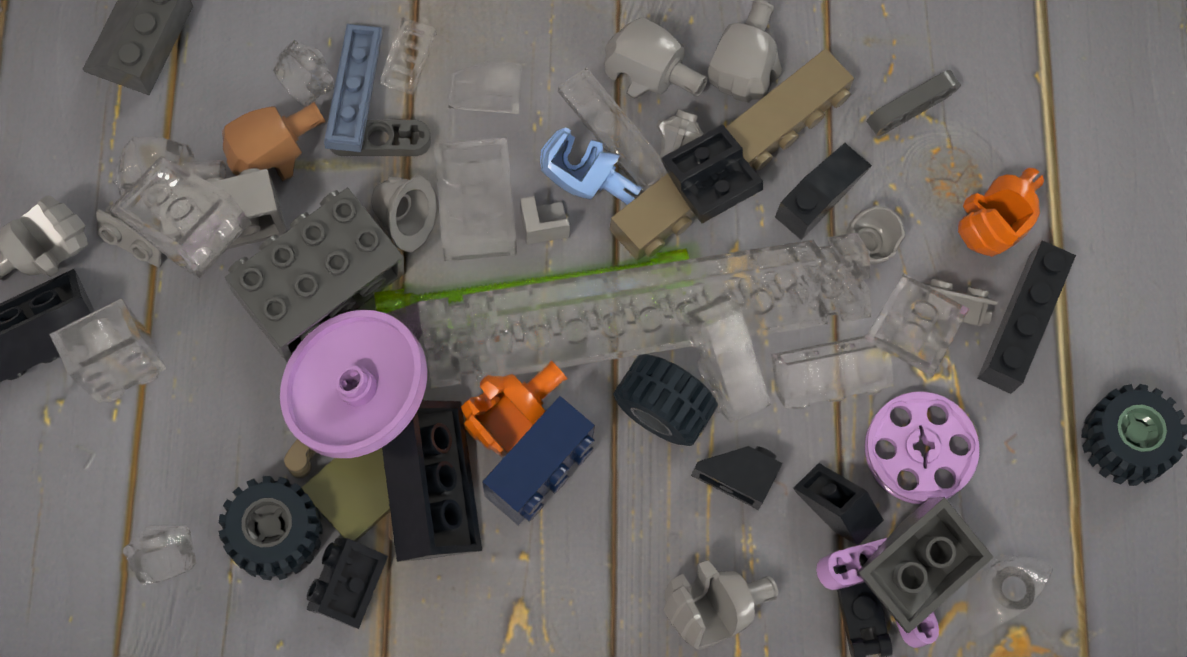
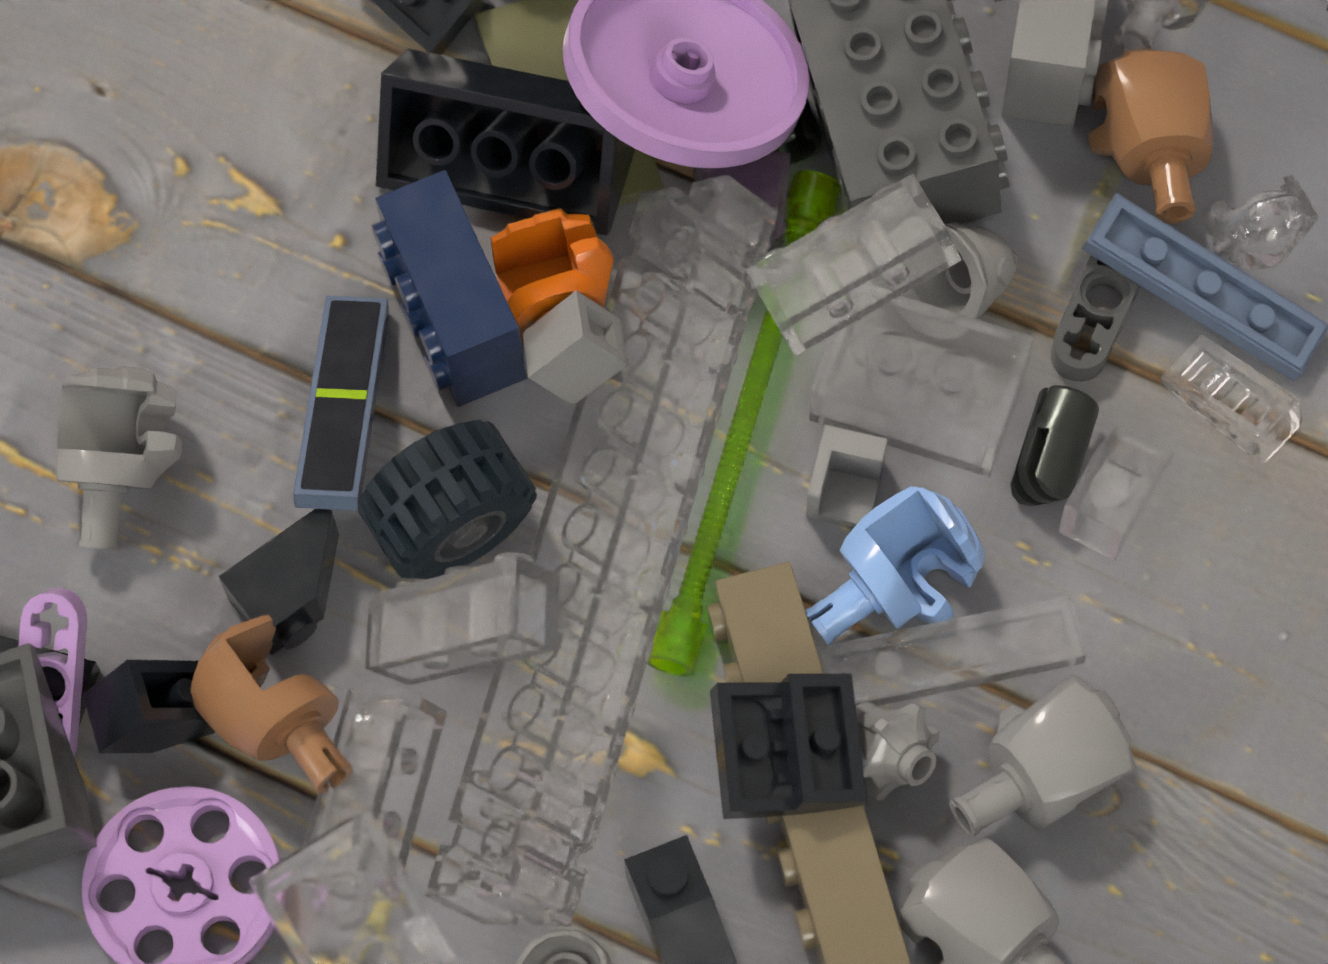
camera: 125 degrees right, 5 degrees down
none -> medium nougat piece [191,615,353,794]
none -> black tile [293,296,389,511]
none -> light grey panel [523,290,628,404]
none -> clear brick [745,173,962,356]
none -> pearl dark grey arm [1010,385,1099,507]

